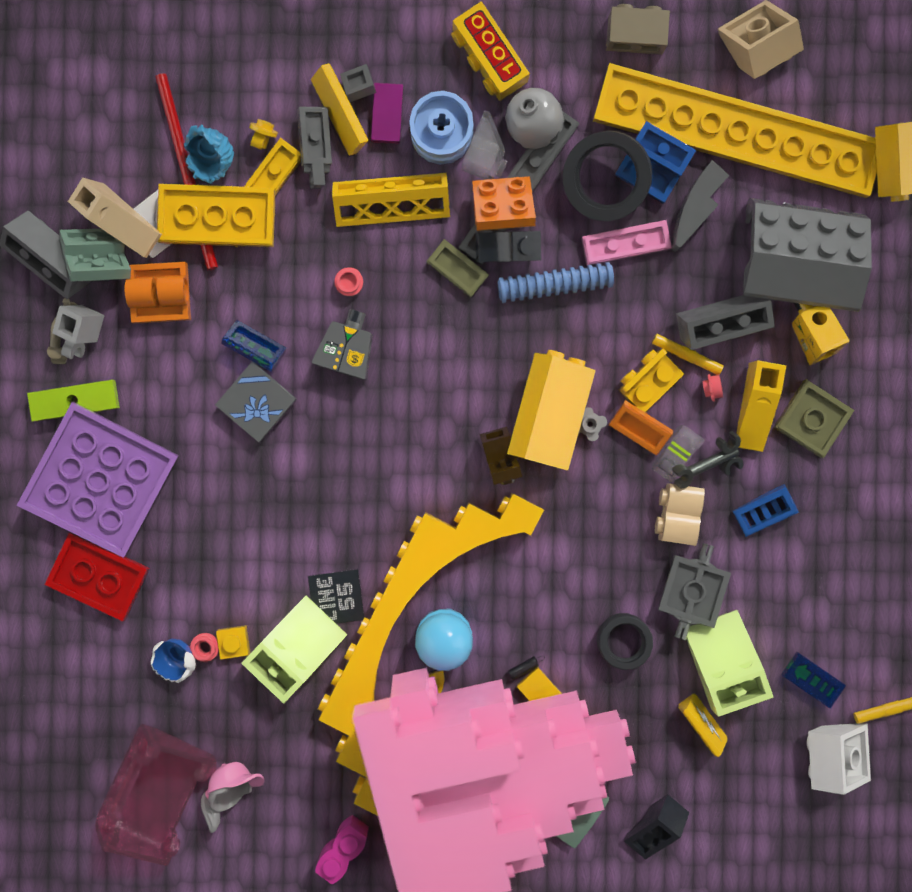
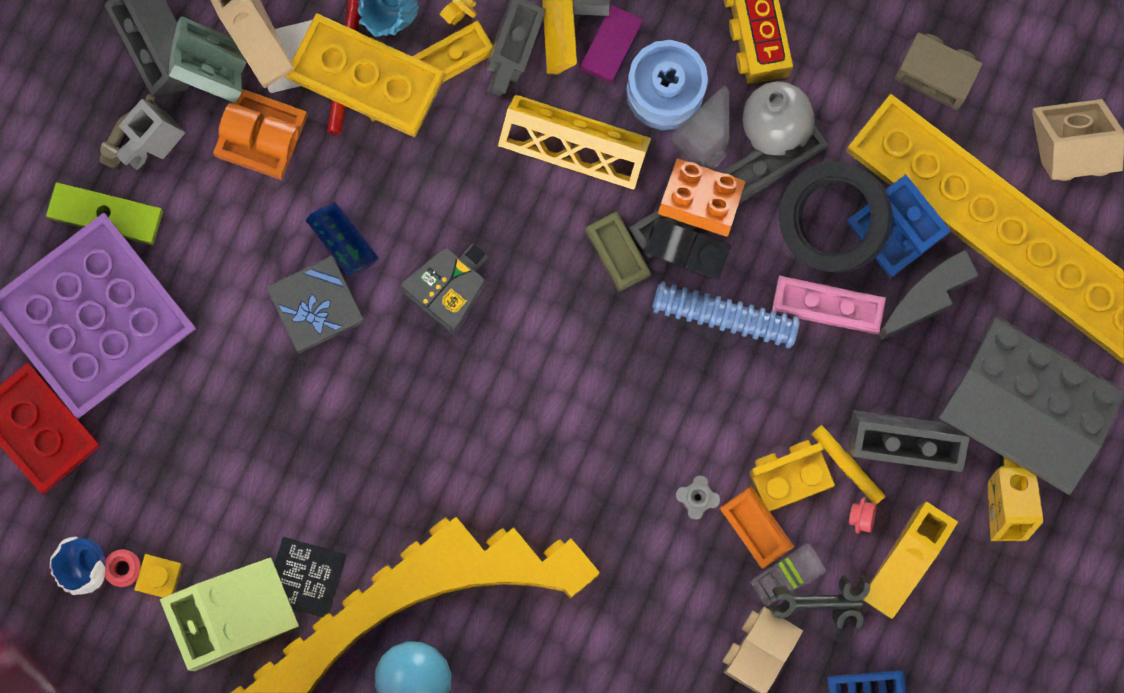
camera: 15 degrees right, 10 degrees down
coral plate [335,267,363,297] -> none
dark brown brick [479,426,523,485] -> none
yellow brick [507,350,596,470] -> none
olive tile [773,379,855,458] -> none

